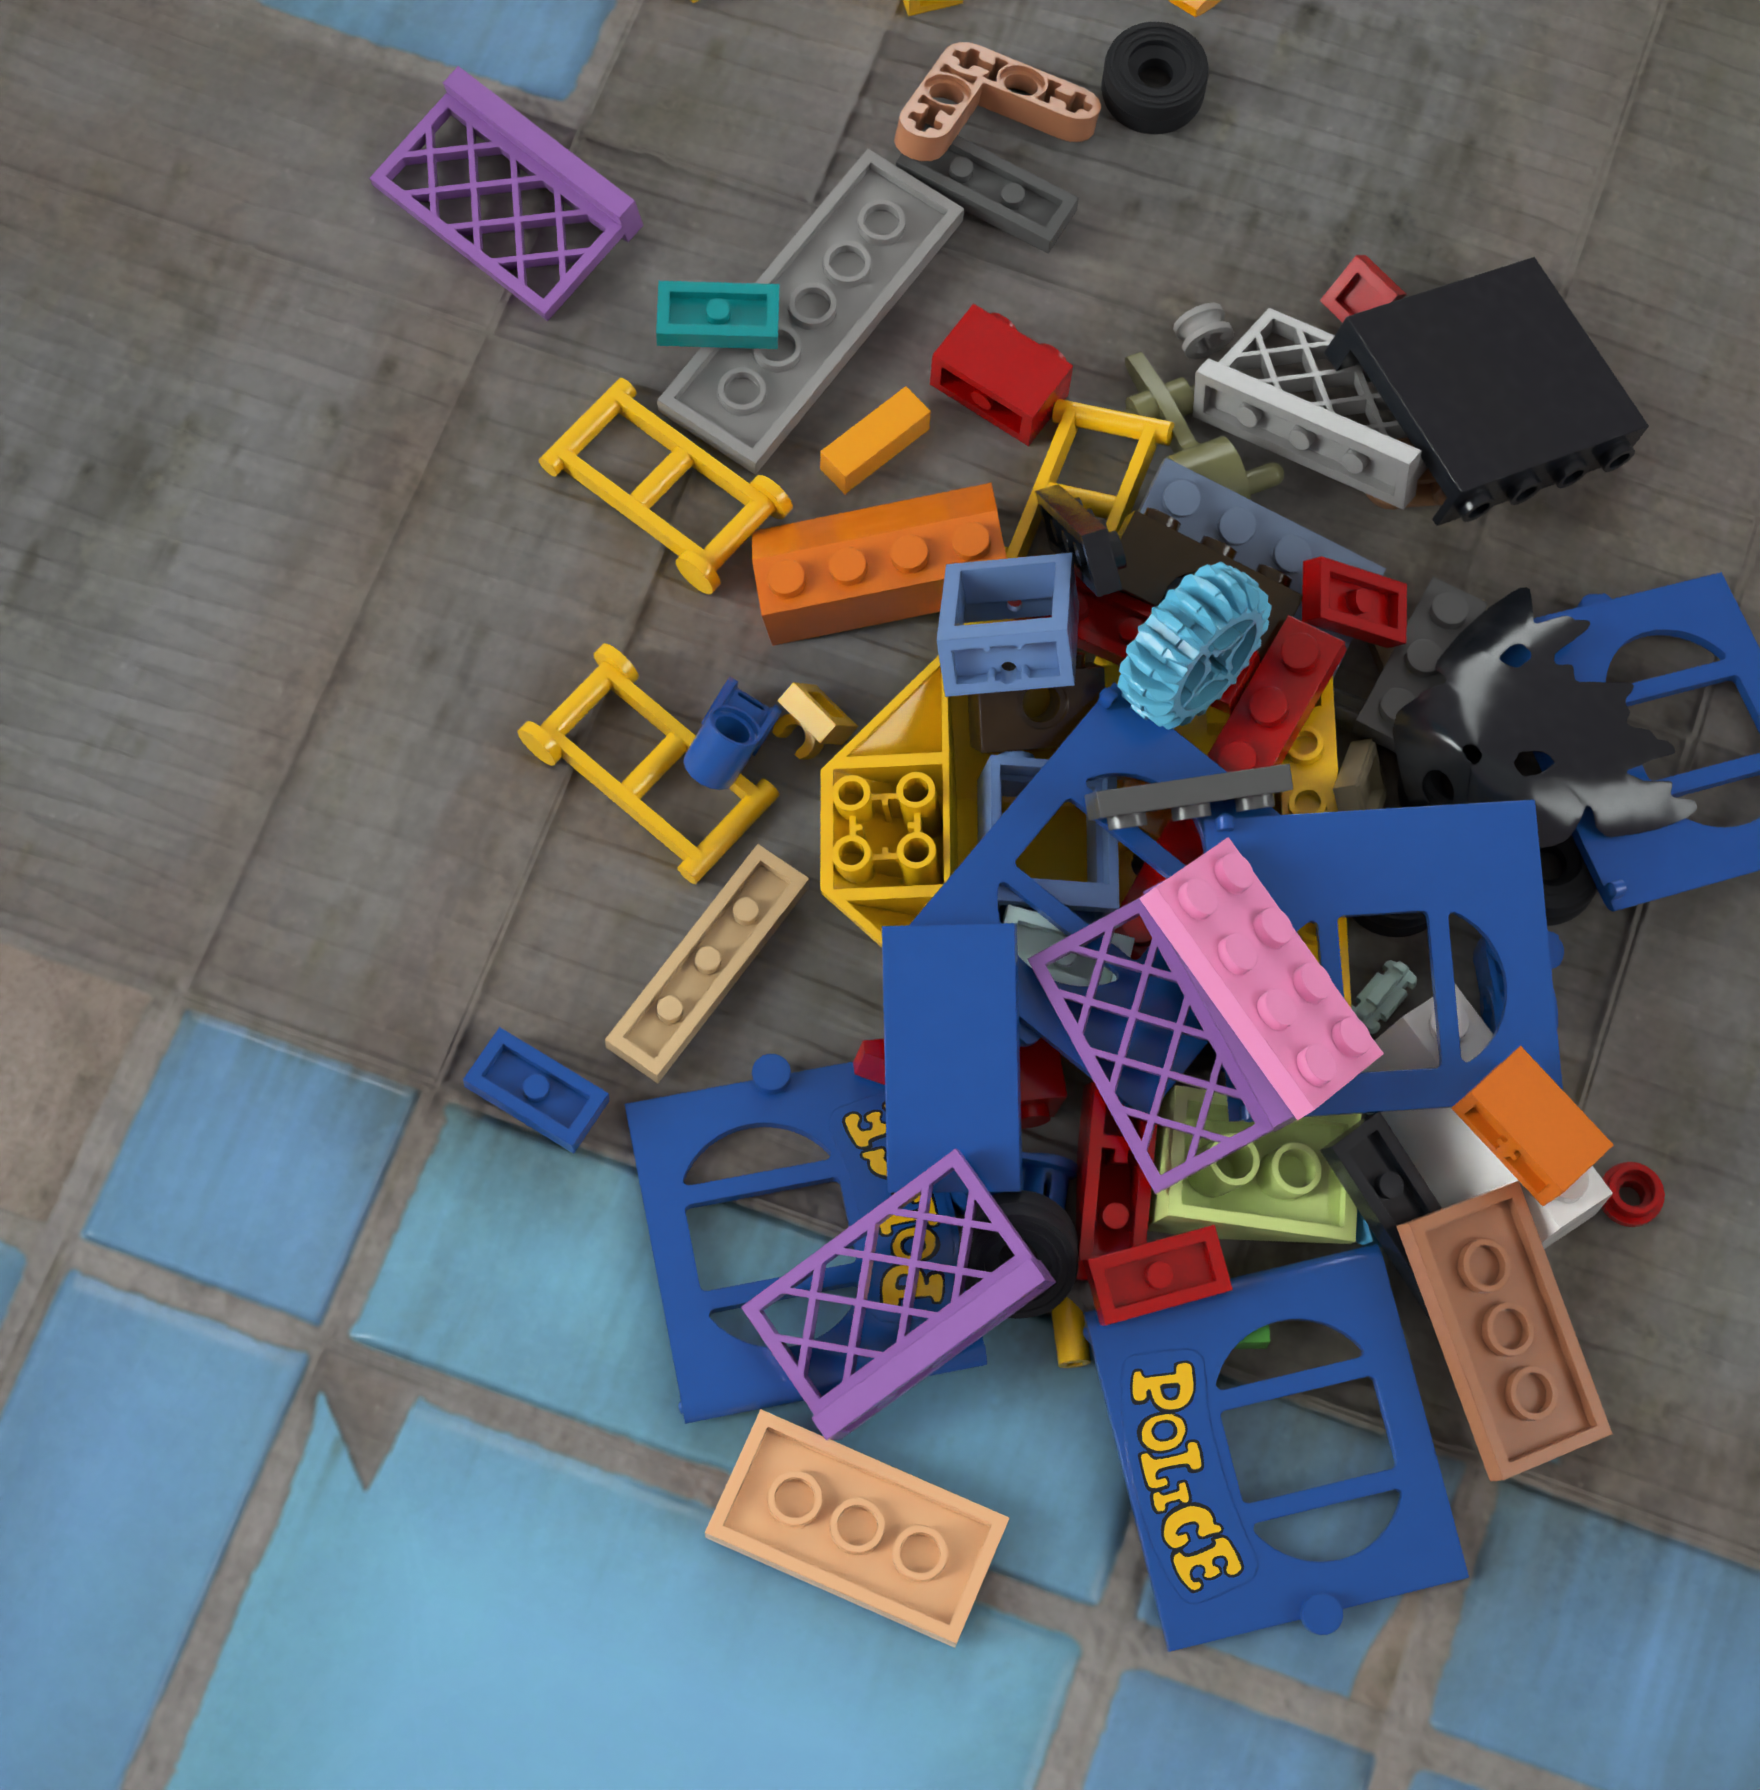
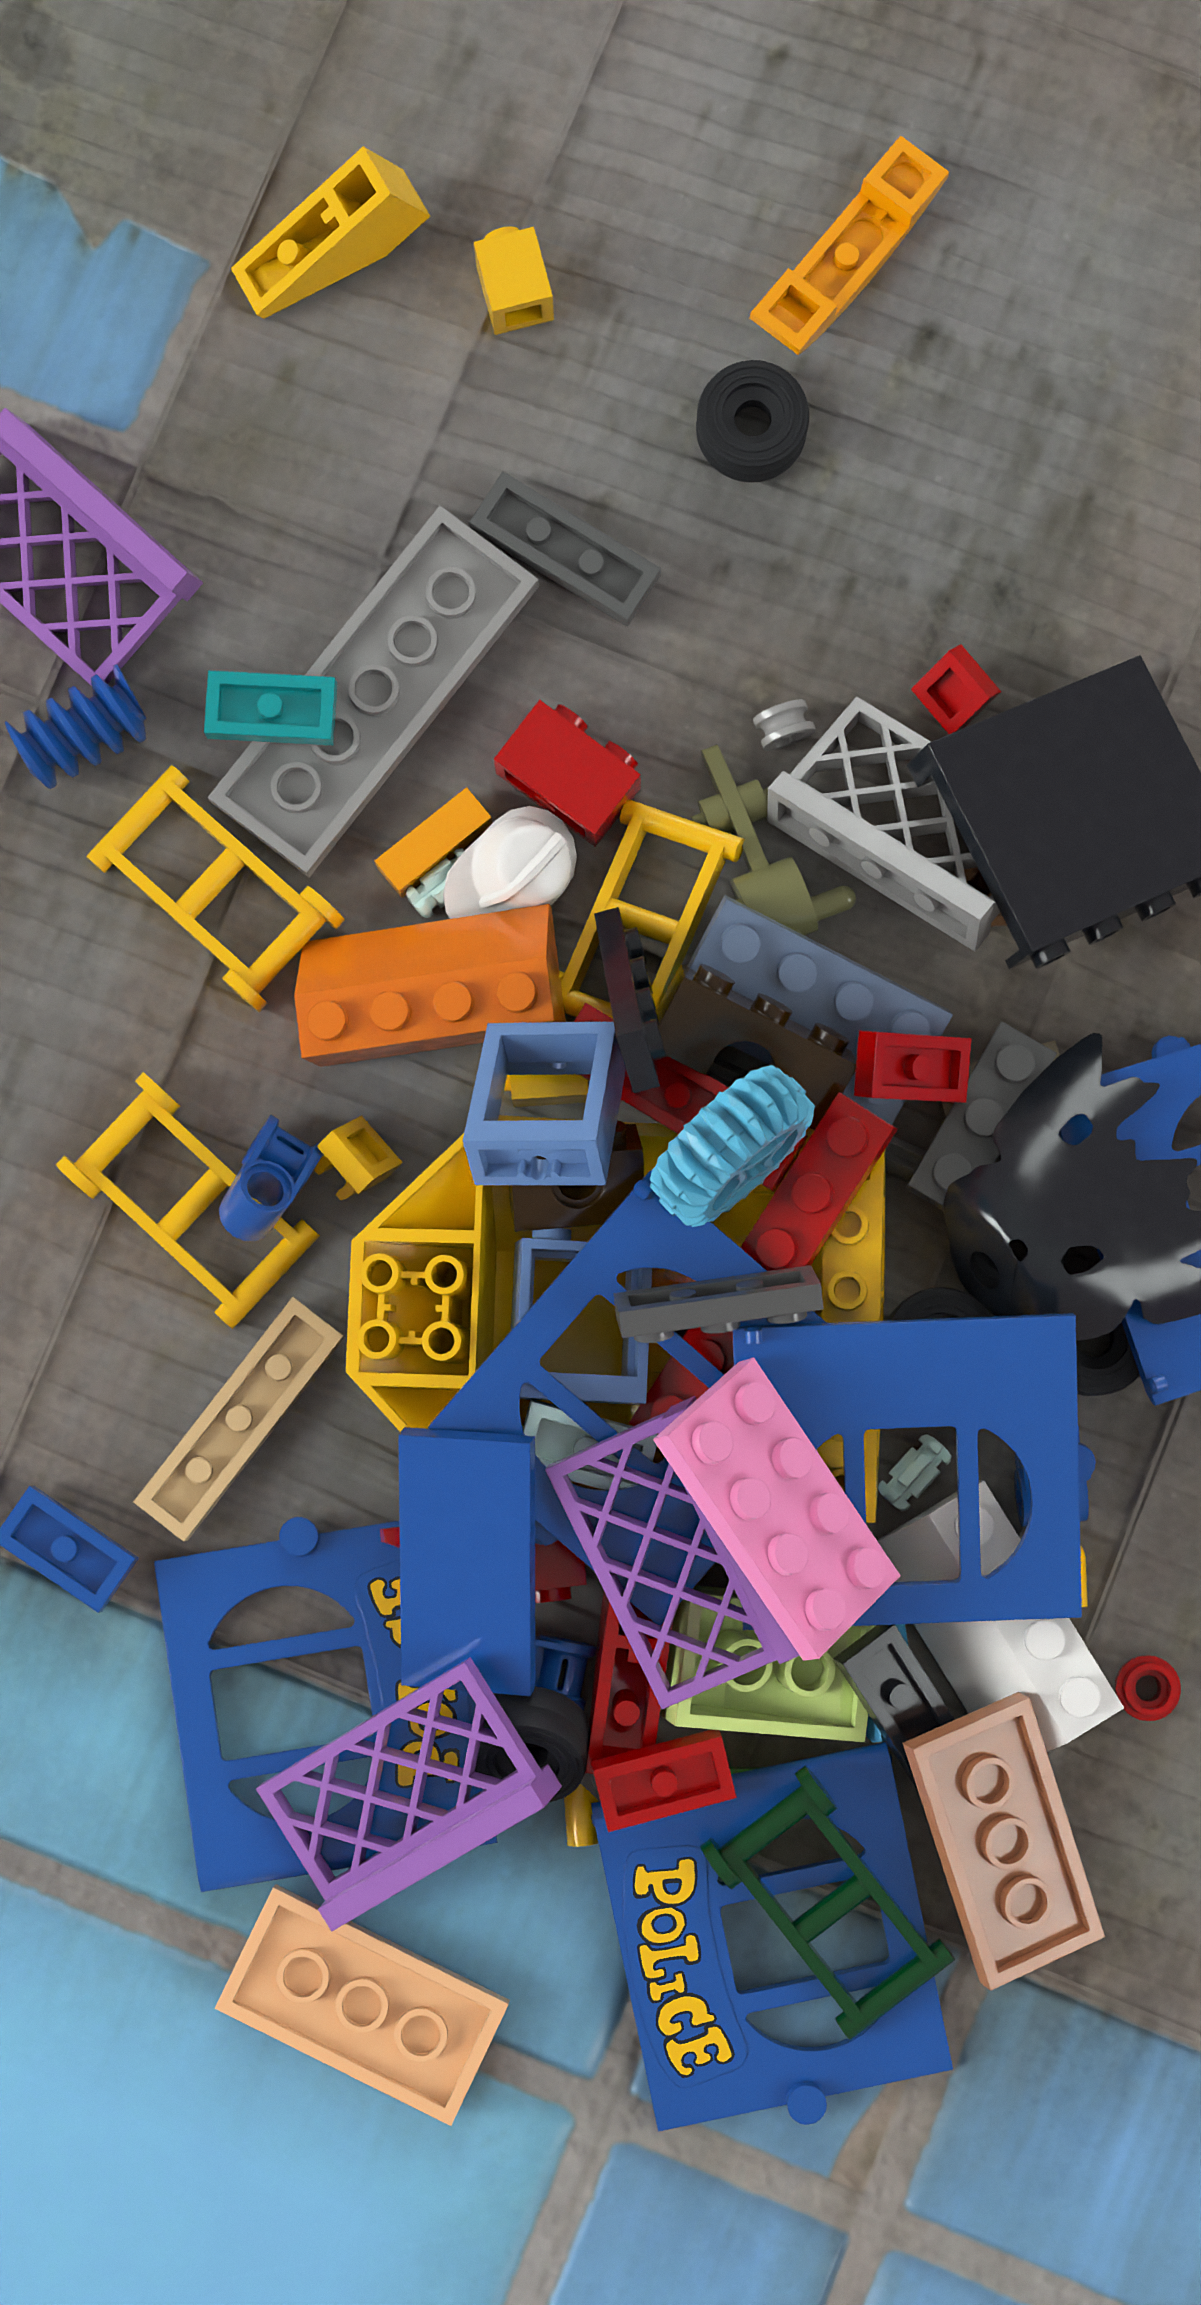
camera: 10 degrees right, 15 degrees up
nougat beam [894,42,1101,161] -> none
dark tan tile [1333,738,1387,811] -> none
orange hinge [1451,1046,1614,1206] -> none
none -> blue piece [5,664,147,789]
none -> light aqua piece [406,848,465,918]
none -> white piece [443,806,577,919]
none -> dark green piece [700,1765,955,2040]

